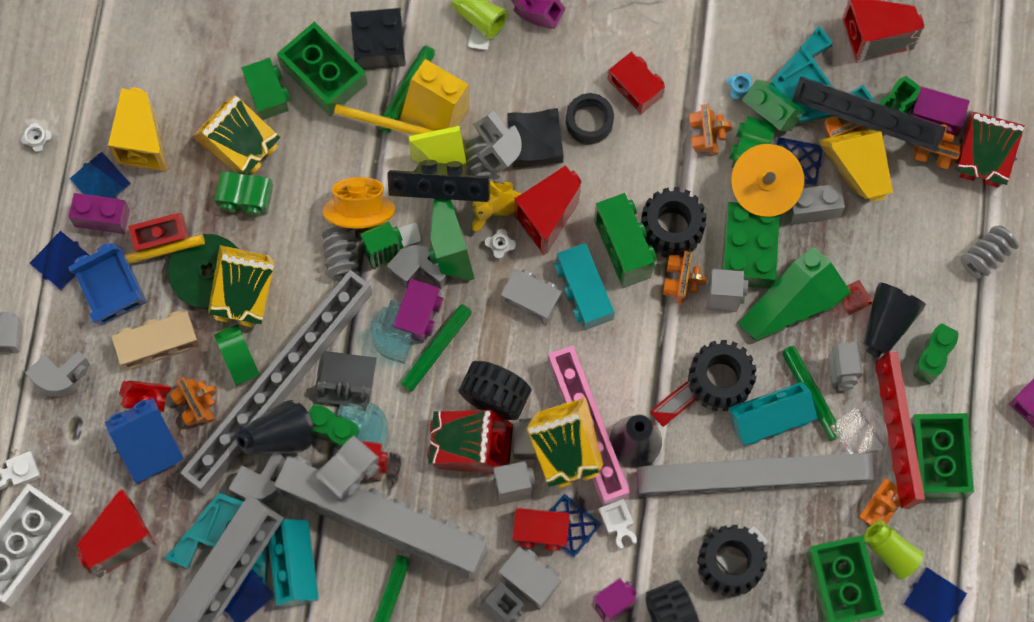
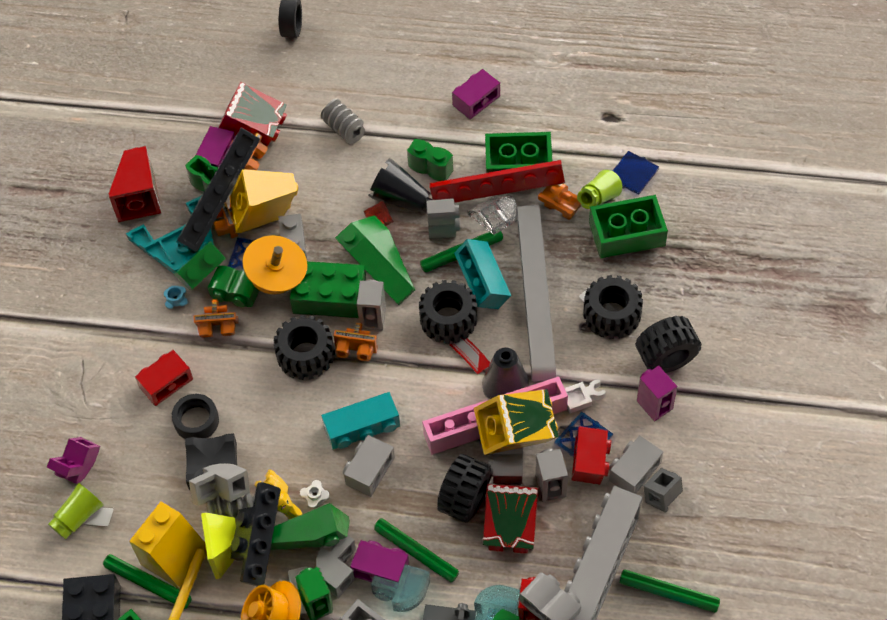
camera: 85 degrees left, 15 degrees down
red slope [514,165,582,256] -> none
green brick [594,193,657,289] -> none

